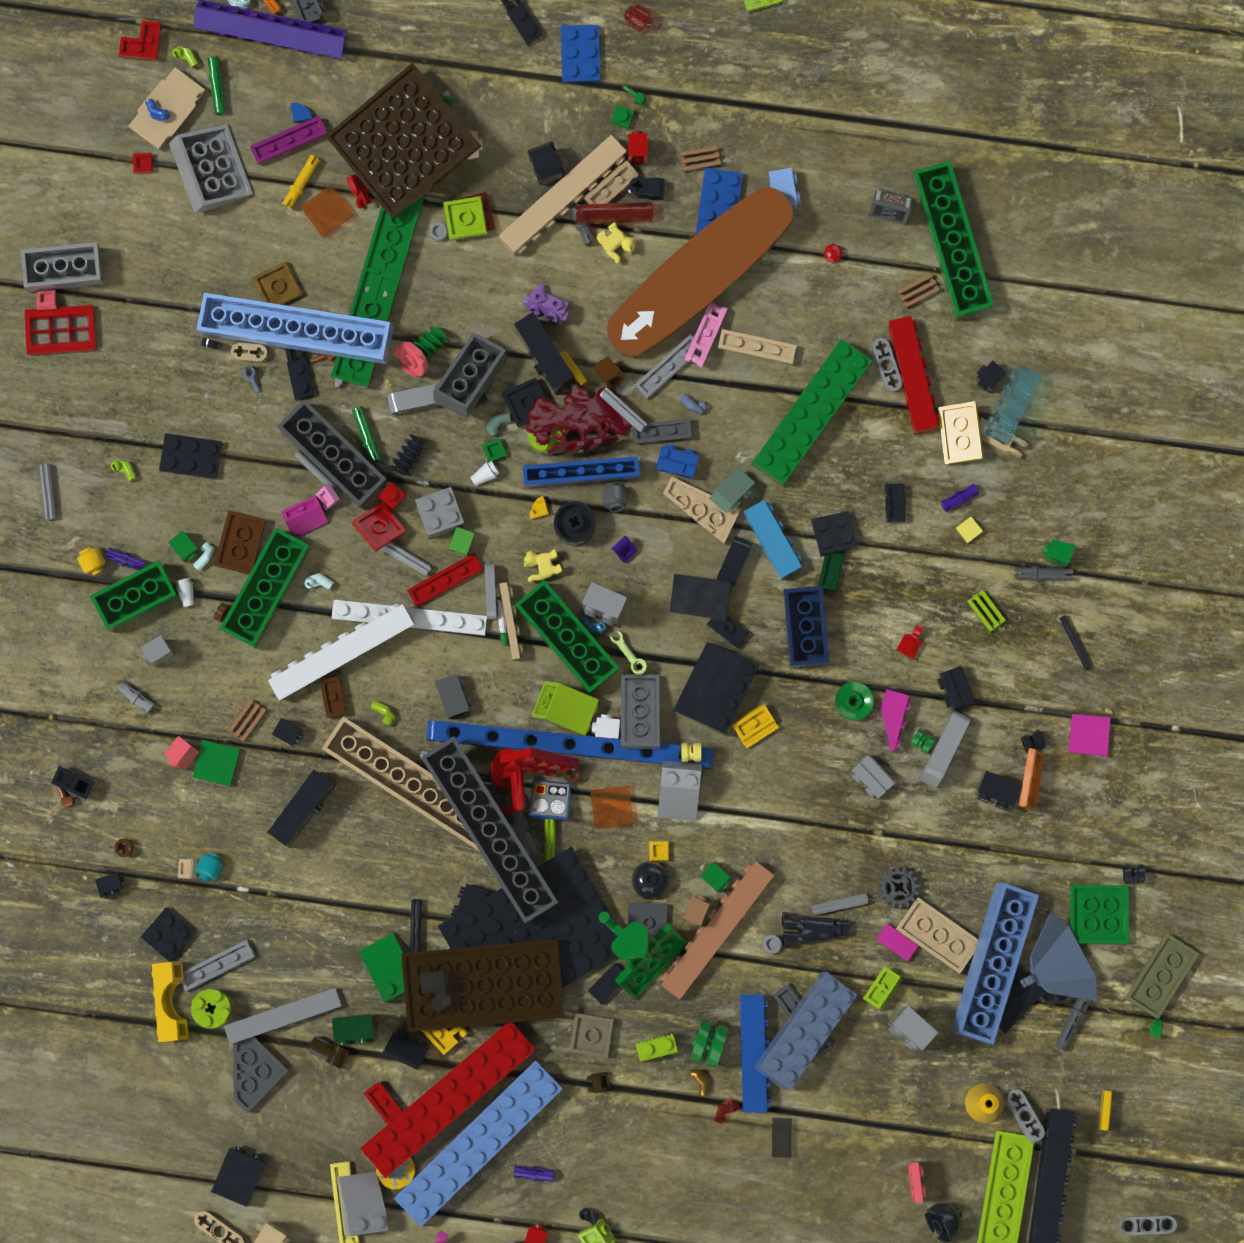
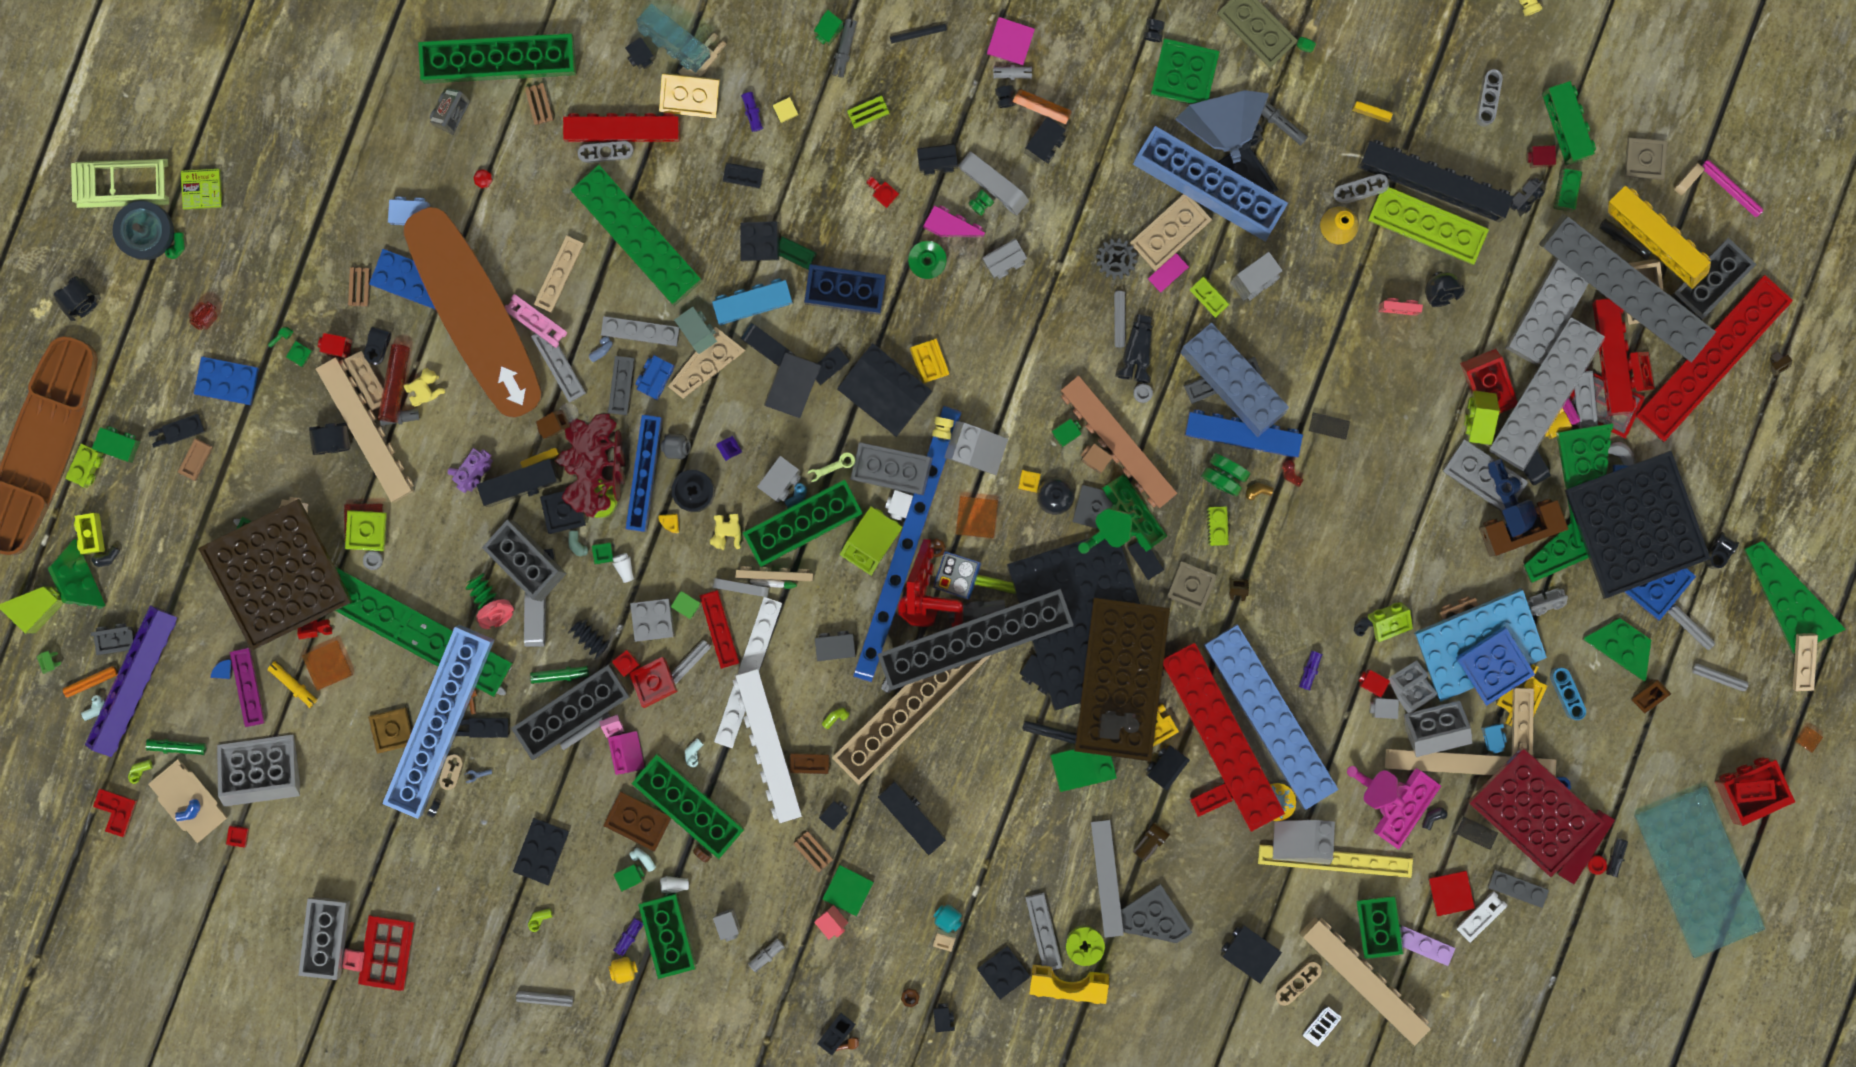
camera: 75 degrees left, 5 degrees up
dark green brick [331,1014,378,1045] -> none
light grey axle [600,388,647,432] -> none
none -> medium nougat tile [178,438,213,481]
none -> light grey plate [601,316,680,347]
none -> light grey pin [993,65,1032,80]

